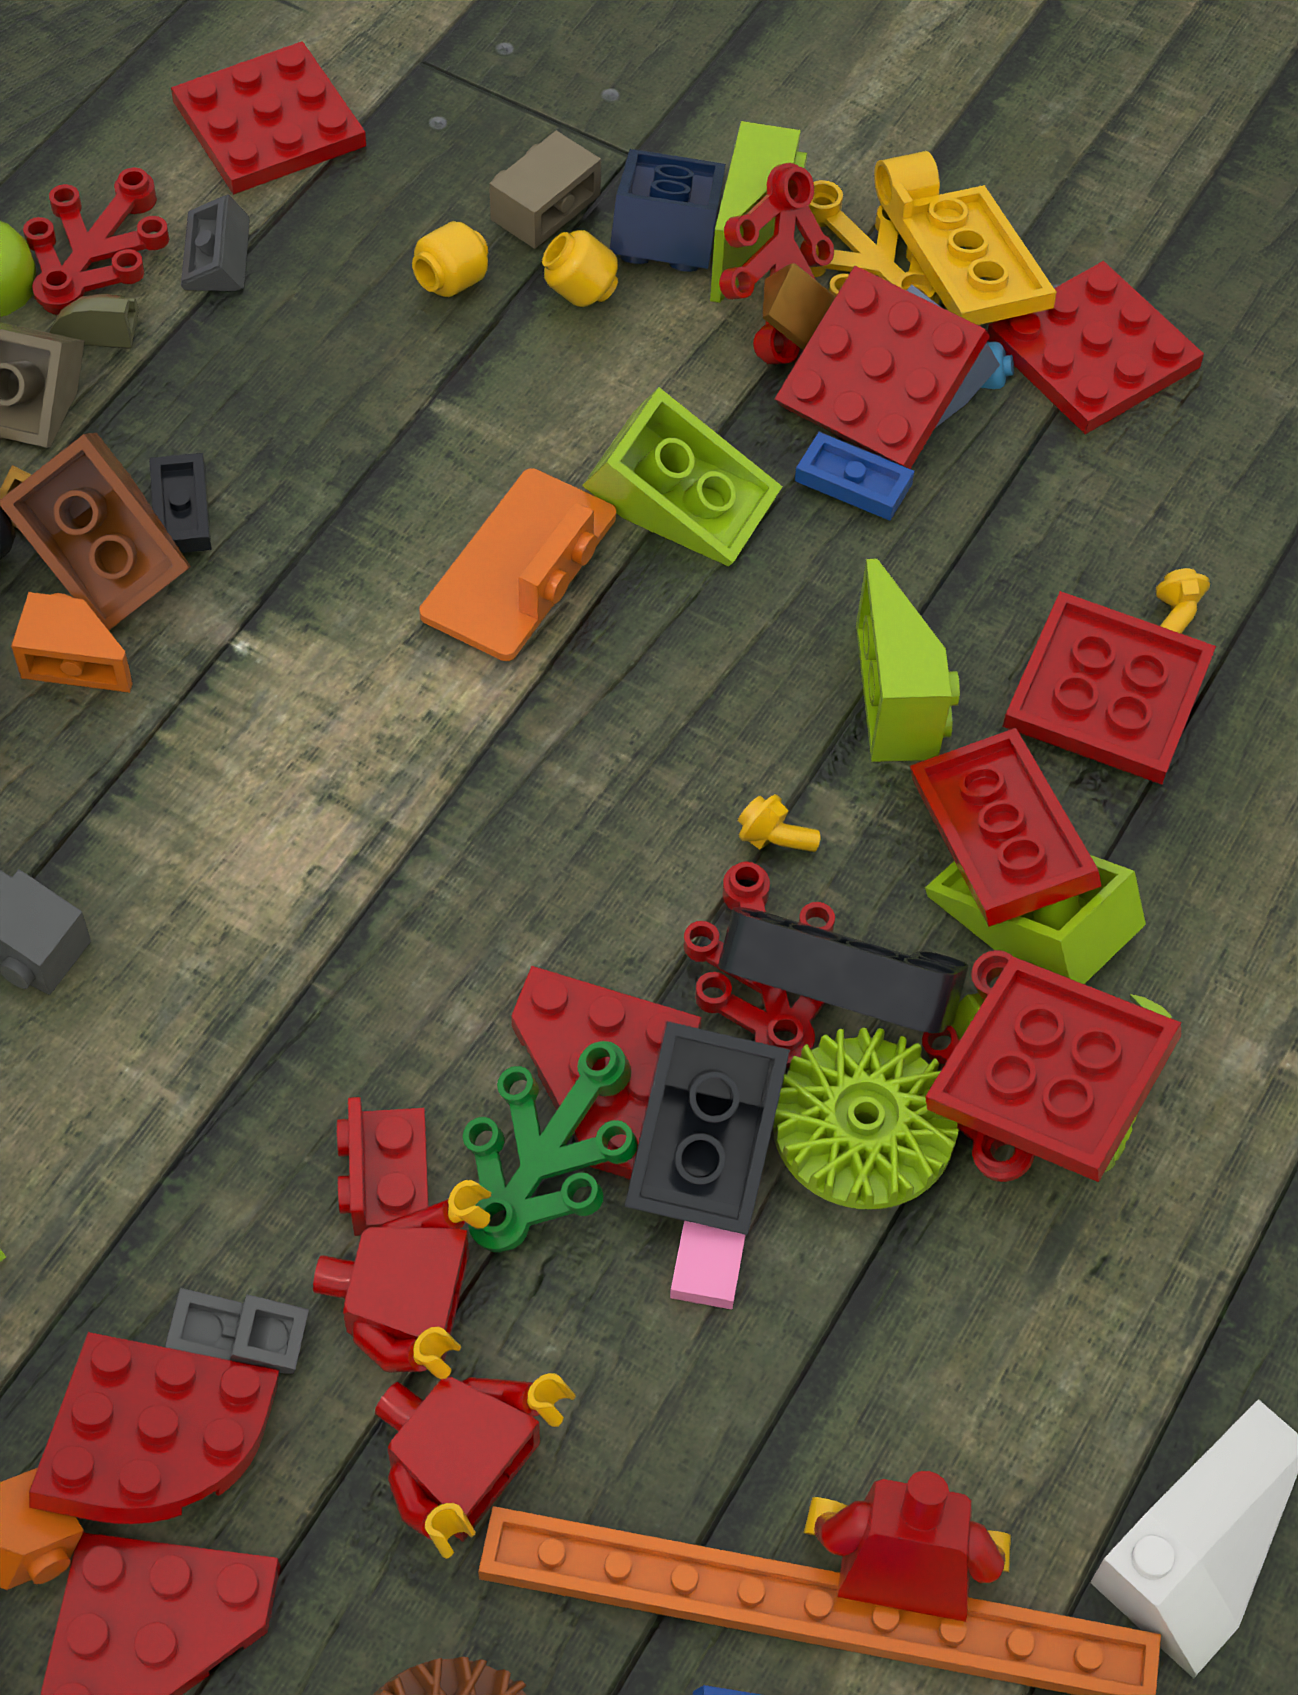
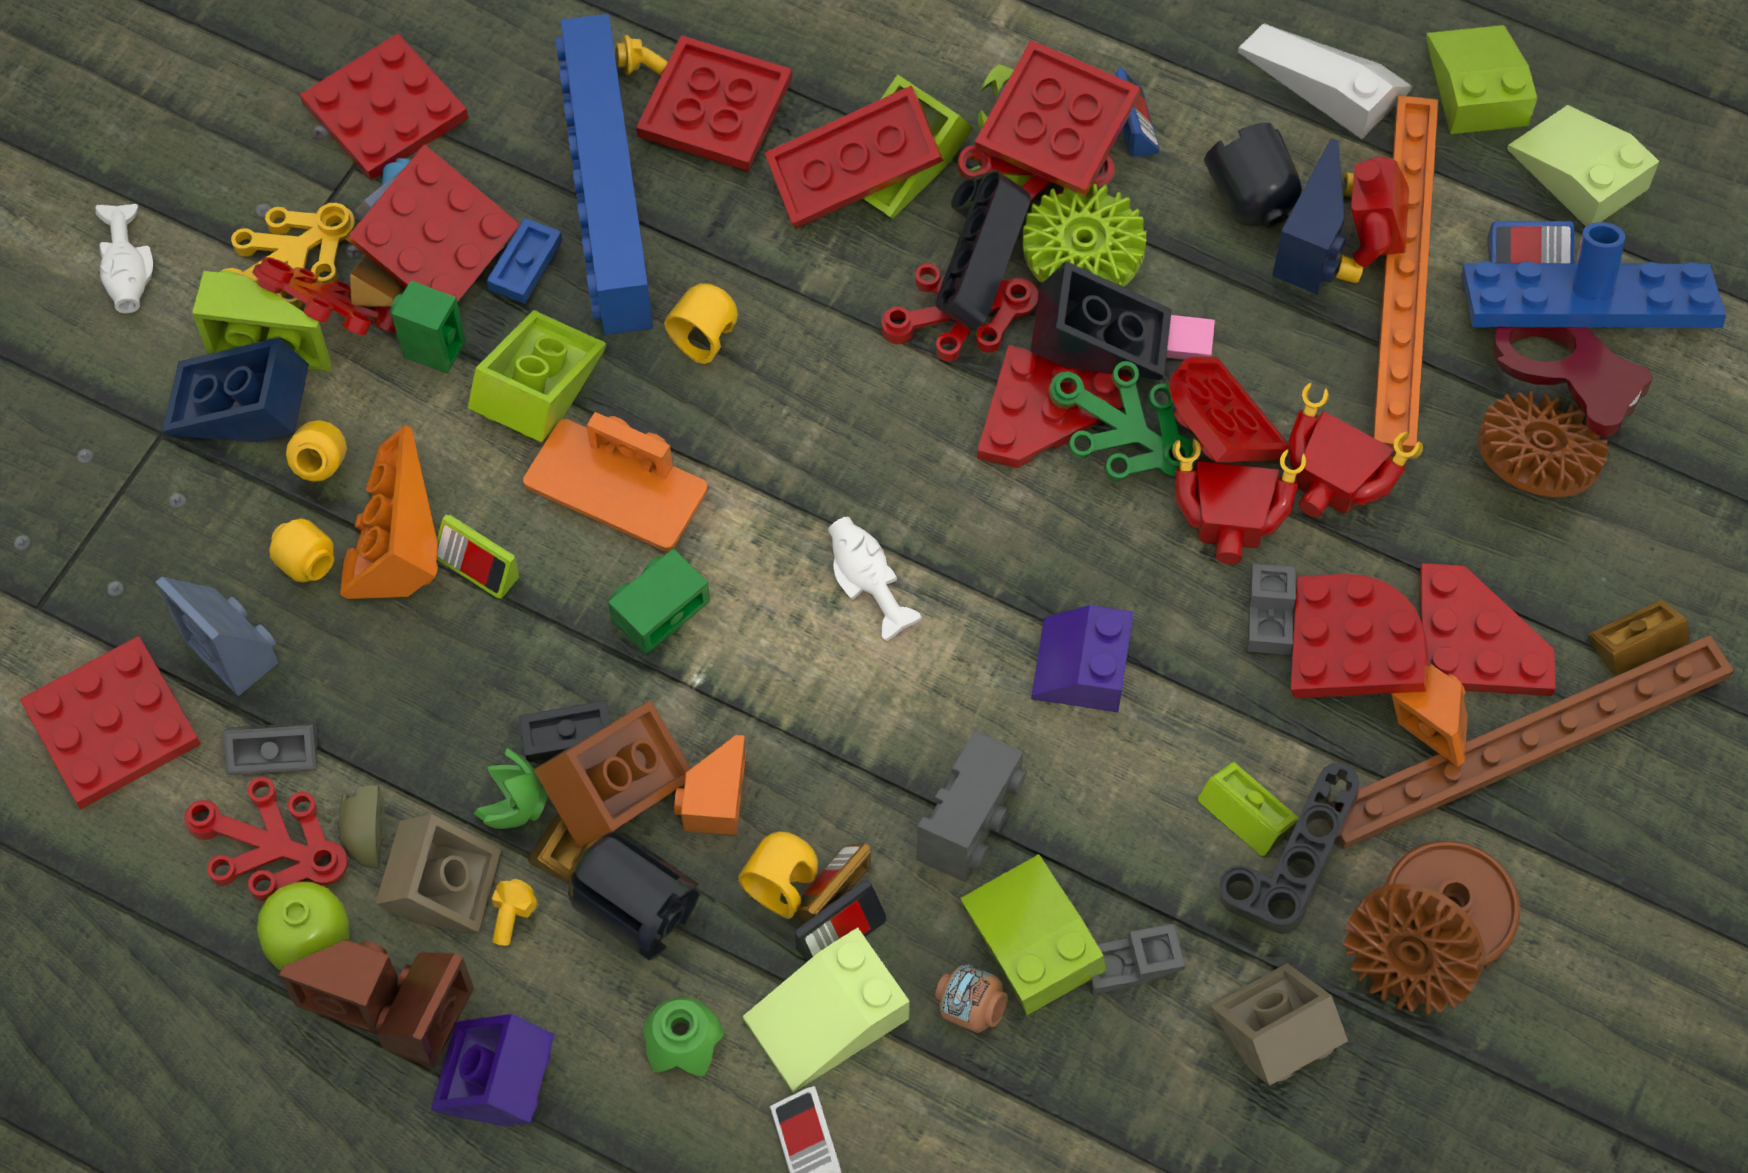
camera: 90 degrees left, 5 degrees up
red bracket [337,1097,429,1236] -> none
dark tan brick [489,130,601,249] -> none
yellow plate [738,794,820,852] -> none
lime slope [856,559,960,762] -> none
yellow hinge [874,151,1057,325] -> none
none -> white animal [95,204,153,313]
none -> sand blue slope [155,576,278,696]
none -> orange wedge [340,425,438,599]
none -> green brick [390,281,466,374]
none -> slope [437,514,519,599]
none -> bright green piece [473,748,548,829]
none -> blue brick [555,14,653,335]
none -> green brick [608,549,710,655]
none -> yellow helmet [664,283,738,364]
none -> white animal [828,517,922,641]
none -> dark purple slope [1031,605,1134,712]
none -> blue slope [1115,68,1160,157]
none -> red plate [1169,357,1289,462]
none -> black cylinder [1203,122,1302,228]
none -> dark blue slope [1272,138,1346,295]

